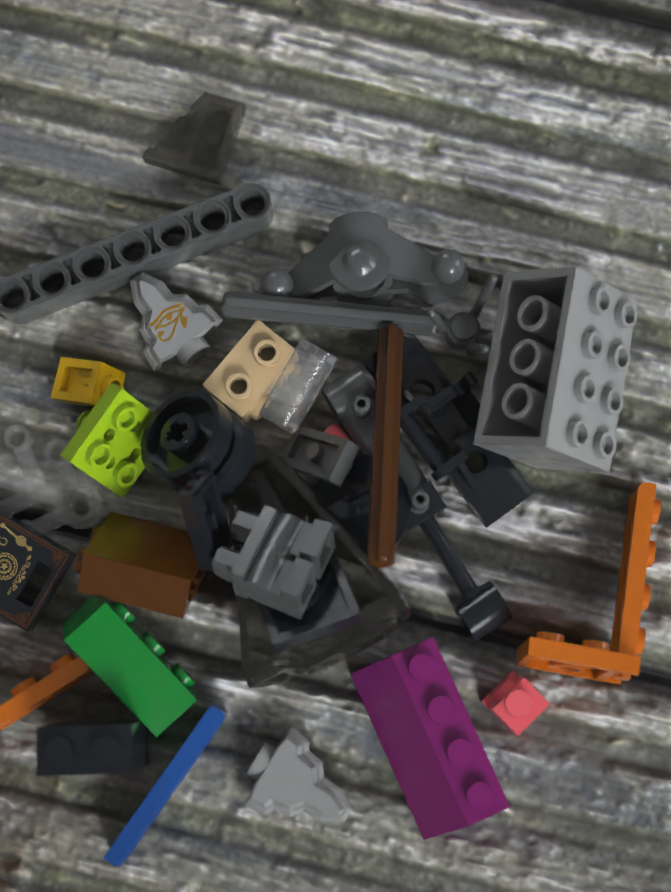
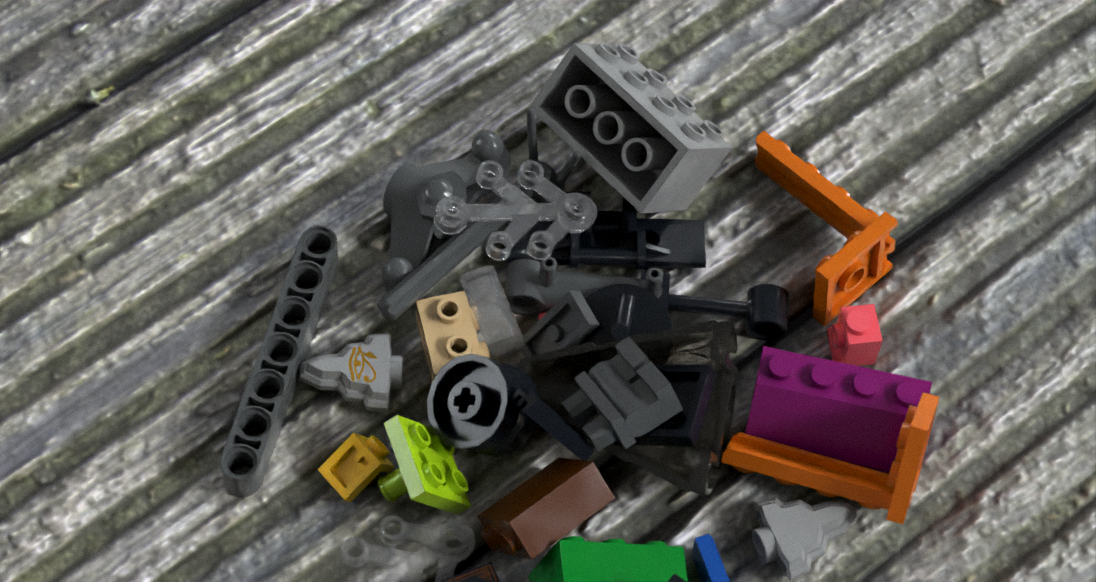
camera: 60 degrees left, 20 degrees down
clear smoke wing [142,92,246,186] -> none
reddish brown axle [367,324,404,568] -> none
none -> clear plant [433,160,597,261]
none -> orange bracket [721,392,940,524]

